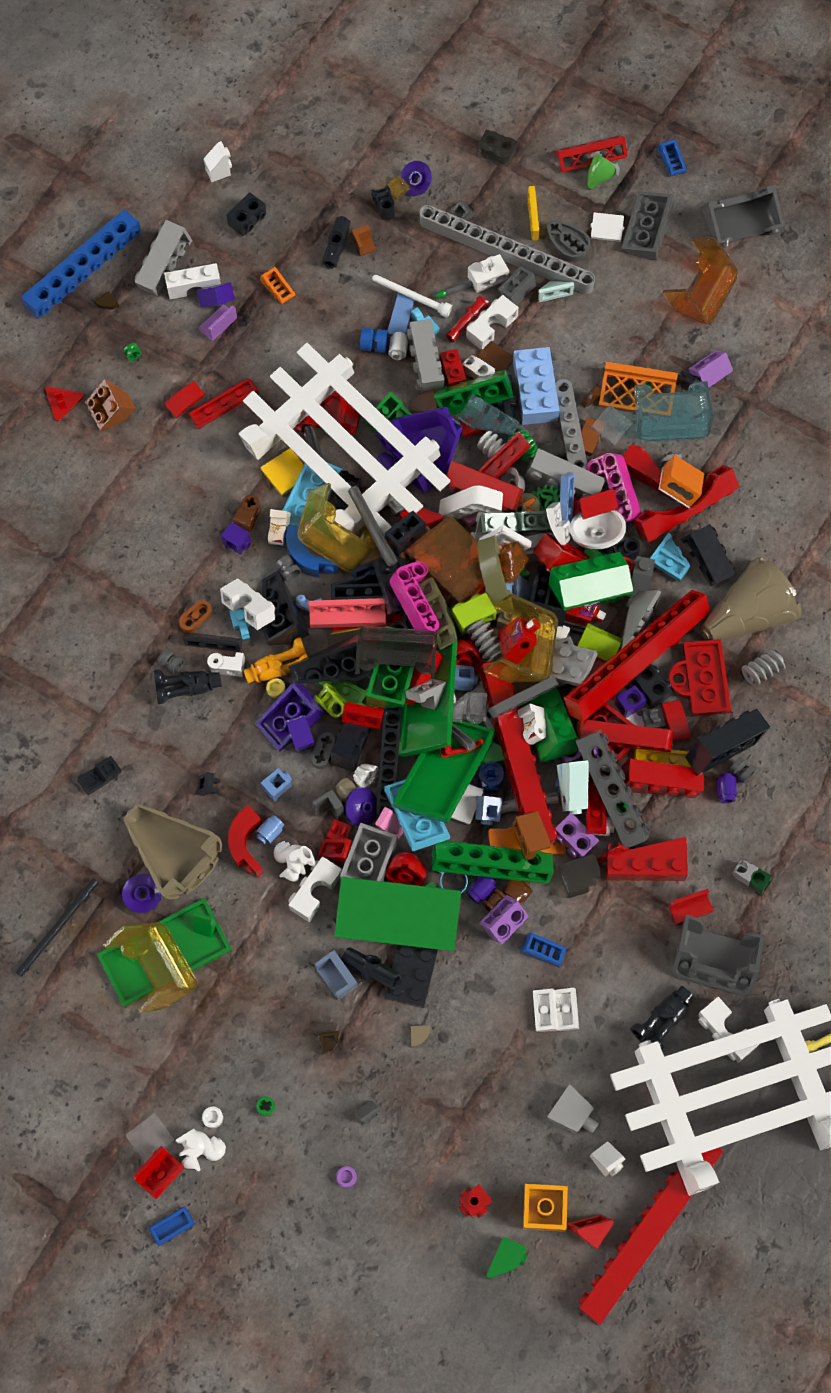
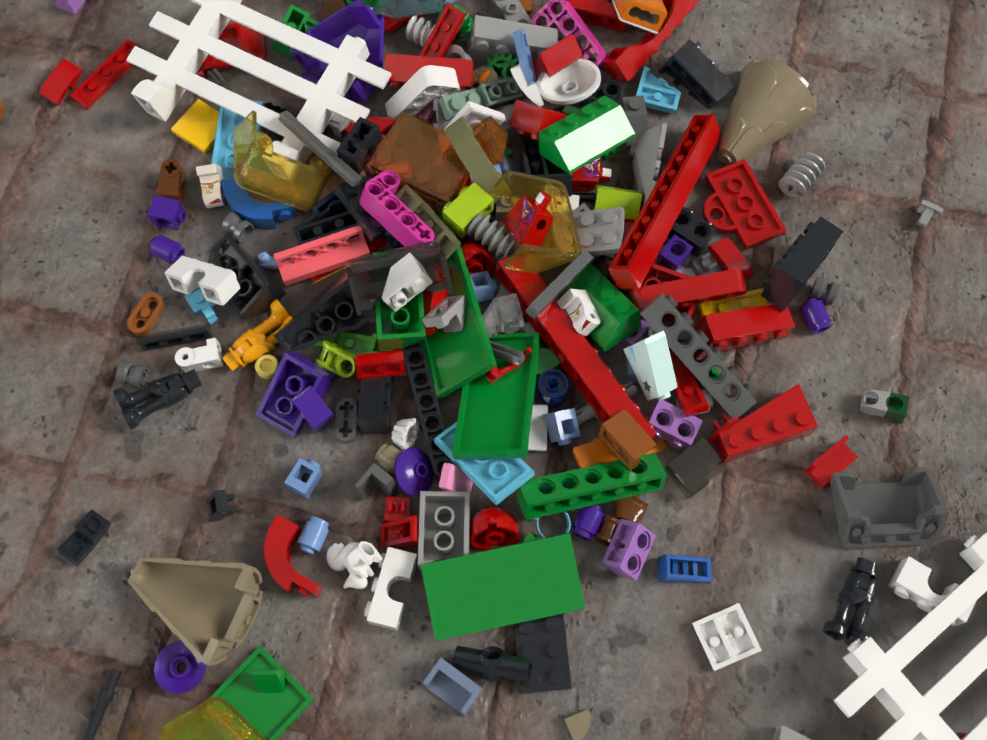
camera: 20 degrees left, 0 degrees up
none -> dark purple brick [149,235,185,264]
none -> white slope [382,253,433,312]

